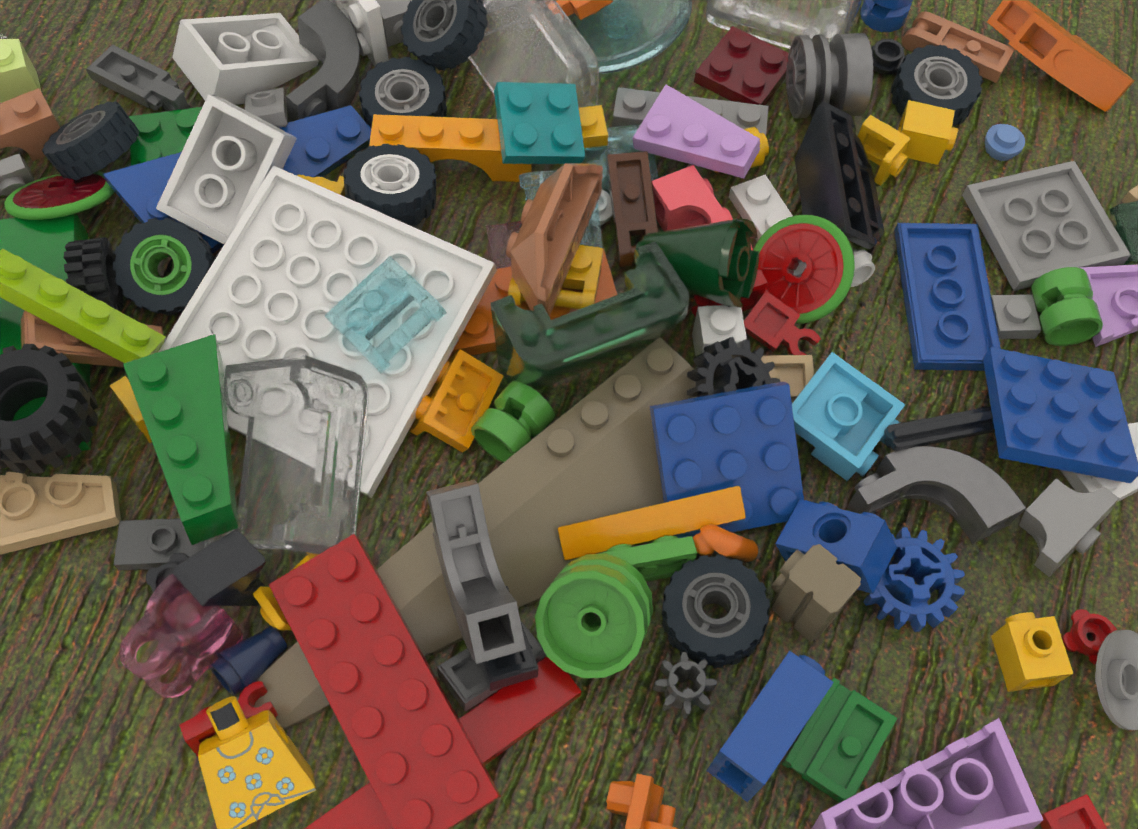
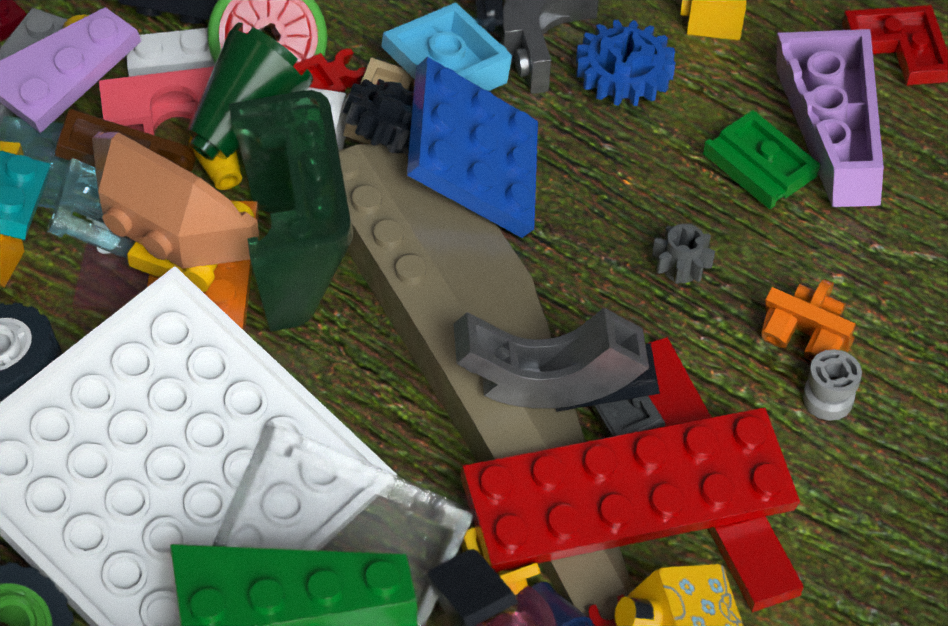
camera: 75 degrees left, 10 degrees down
clear light blue plate [324,256,447,374] -> none
light orange bracket [409,349,504,453] -> none
bright green wheel [471,381,555,463] -> none
bright green wheel [535,553,653,678] -> none
light orange sticker [558,486,746,560] -> none
bright green plate [600,535,697,582] -> none
black wheel [662,555,770,668] -> none
orange arm [693,524,758,562] -> none
blue brick [706,651,834,802] -> none
dark tan brick [771,544,861,642] -> none
blue brick [775,499,897,594] -> none

